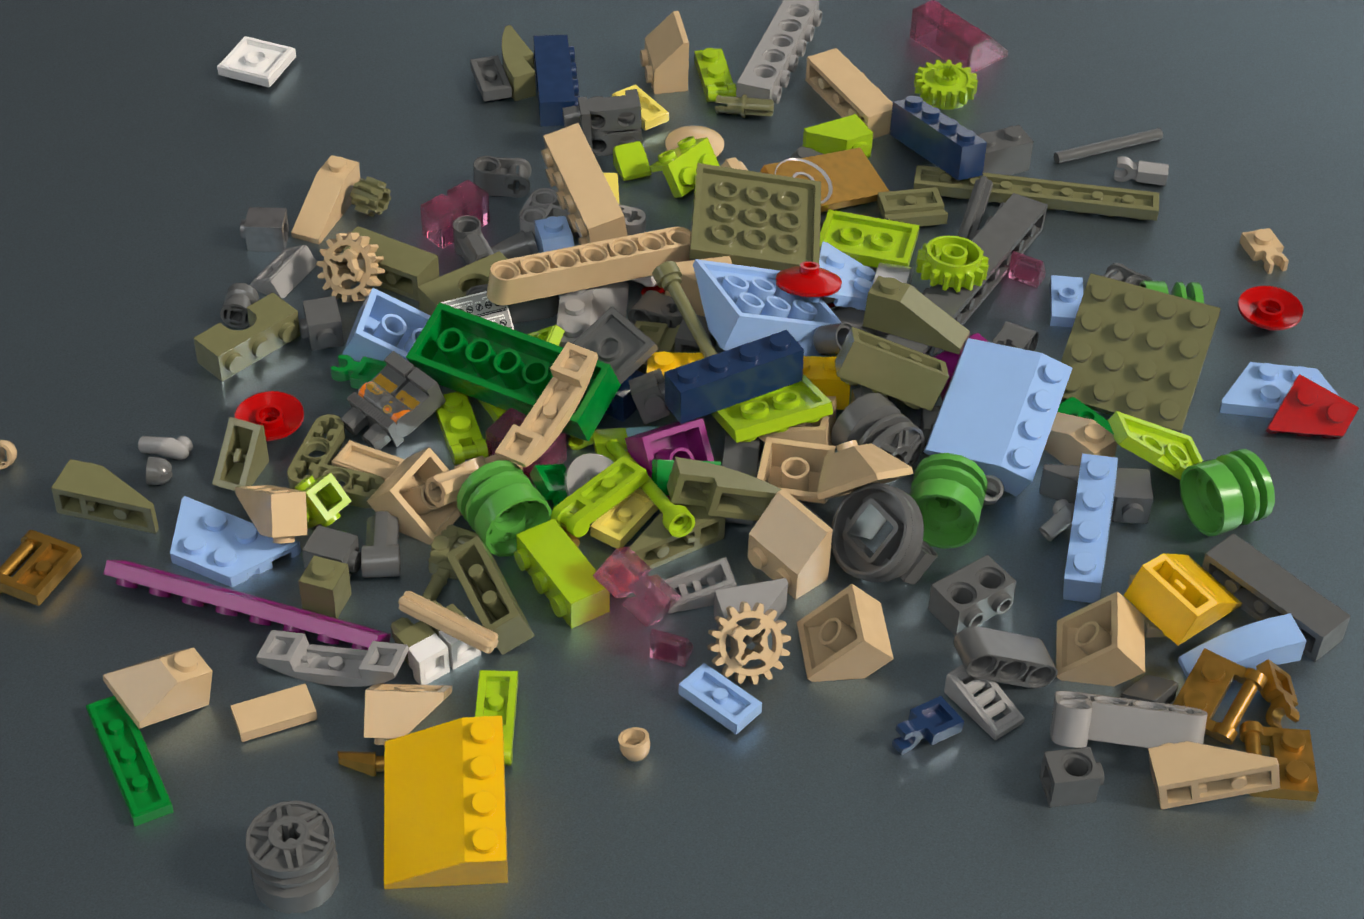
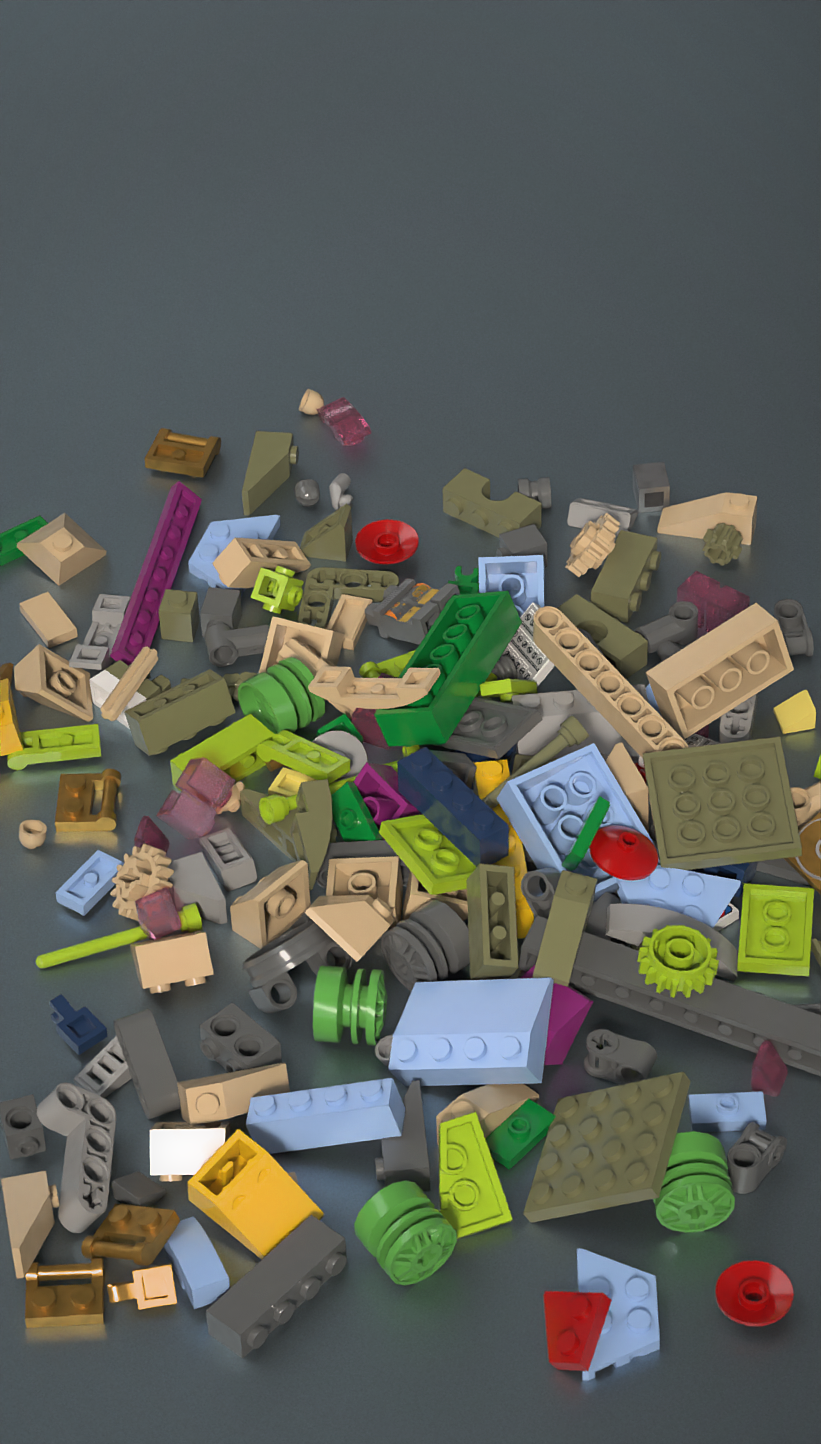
camera: 85 degrees right, 0 degrees up
none -> lime piece [36,903,203,969]
none -> pearl gold plate [55,769,121,832]
none -> clear pink slope [135,887,182,940]
none -> tan slope [177,1063,290,1126]
none -> clear pink slope [316,397,372,446]
none -> green tile [561,796,610,871]

